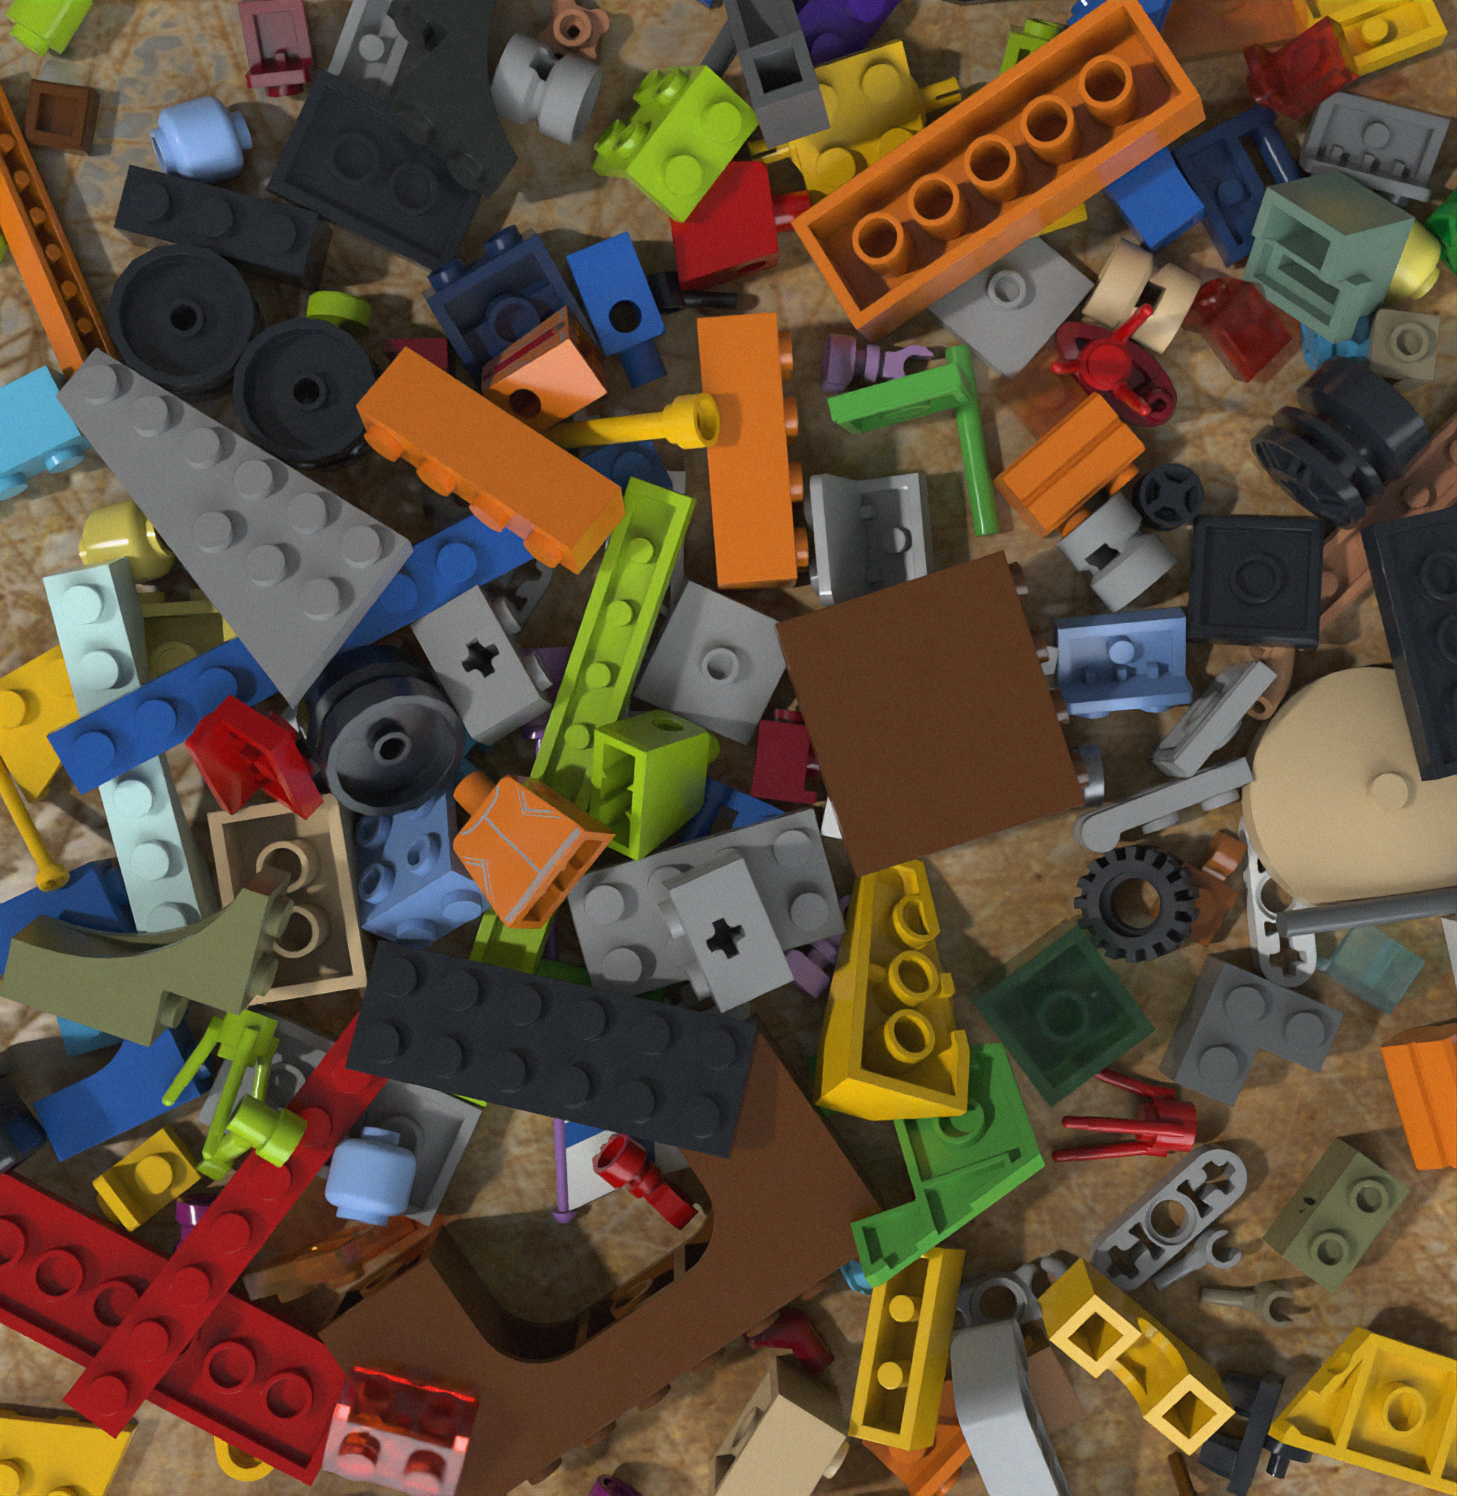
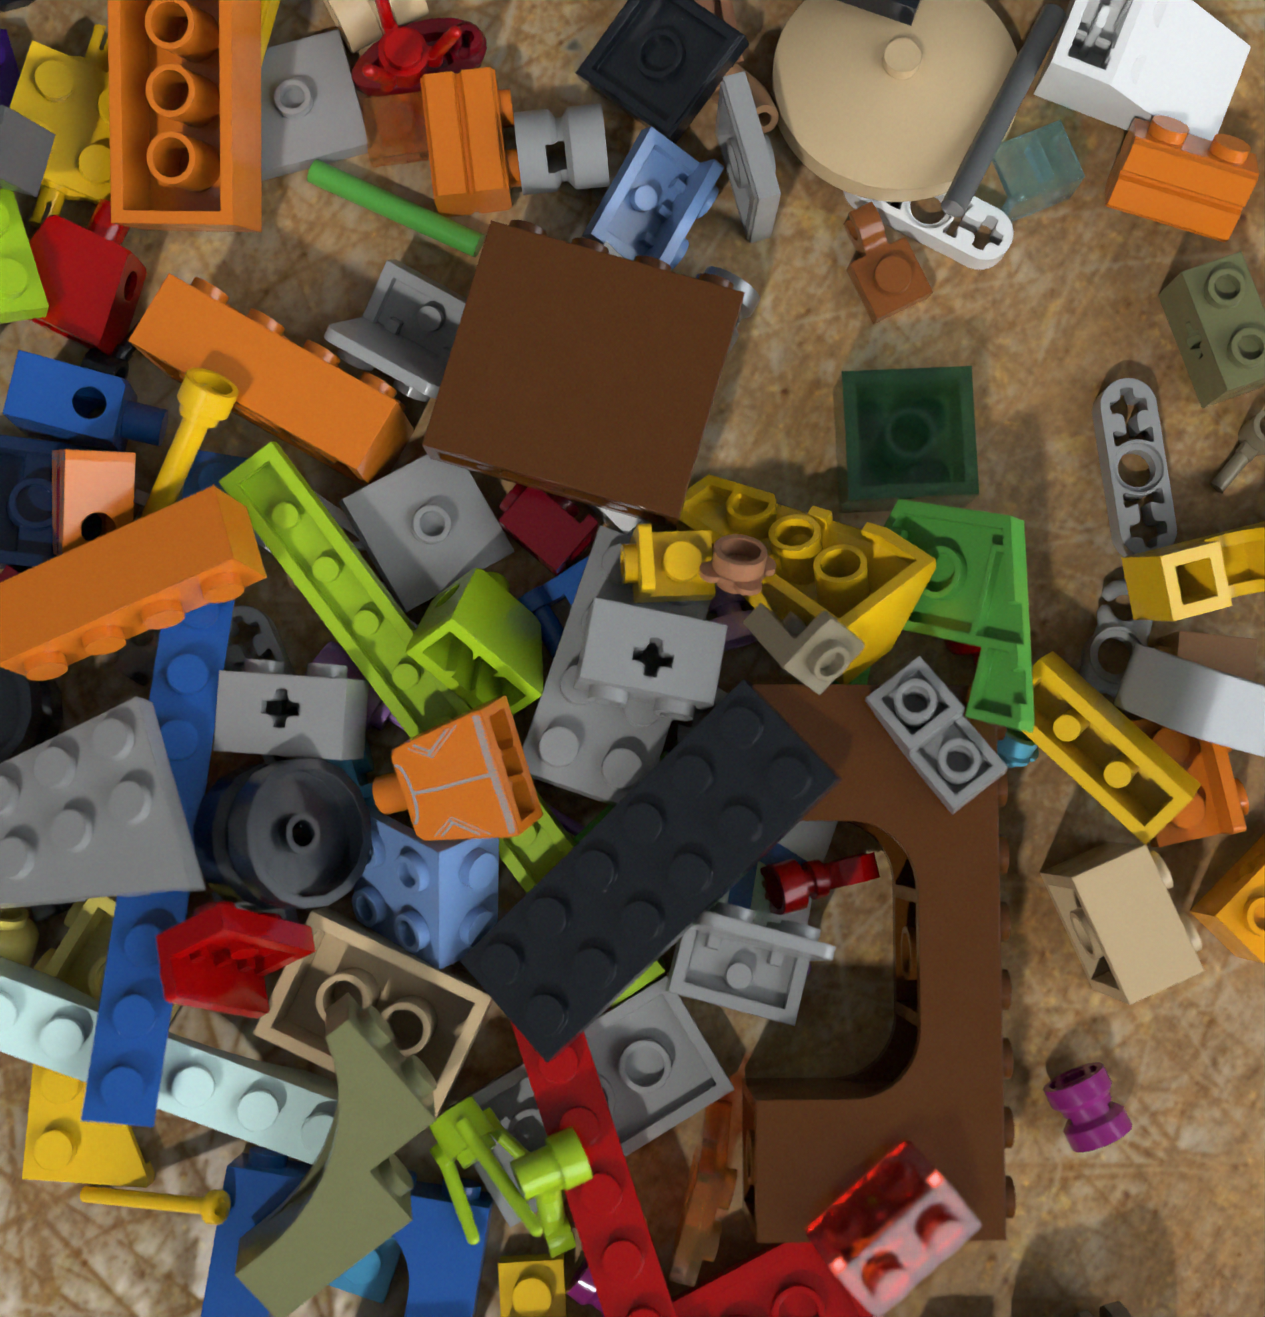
camera: 50 degrees left, 5 degrees down
light blue head [325,1126,417,1226] -> none
dark red arm [742,1307,835,1376] -> none
lavender piece [820,333,934,393] -> none
bright green tile [827,362,974,435] -> none
red plant [1052,1061,1197,1162] -> none
light grey plate [1071,757,1254,853] -> none
black tyre [1074,845,1200,963] -> none
black wheel [1131,463,1204,532] -> none
light grey hand [1152,1226,1242,1291] -> none
dark grey brick [1158,955,1345,1107] -> none
none -> yellow bracket [620,523,716,603]
none -> light grey bracket [665,902,836,1026]
none -> nougat plate [699,534,776,596]
none -> dark tan bracket [742,603,865,695]
none -> light grey slope [866,656,1008,815]

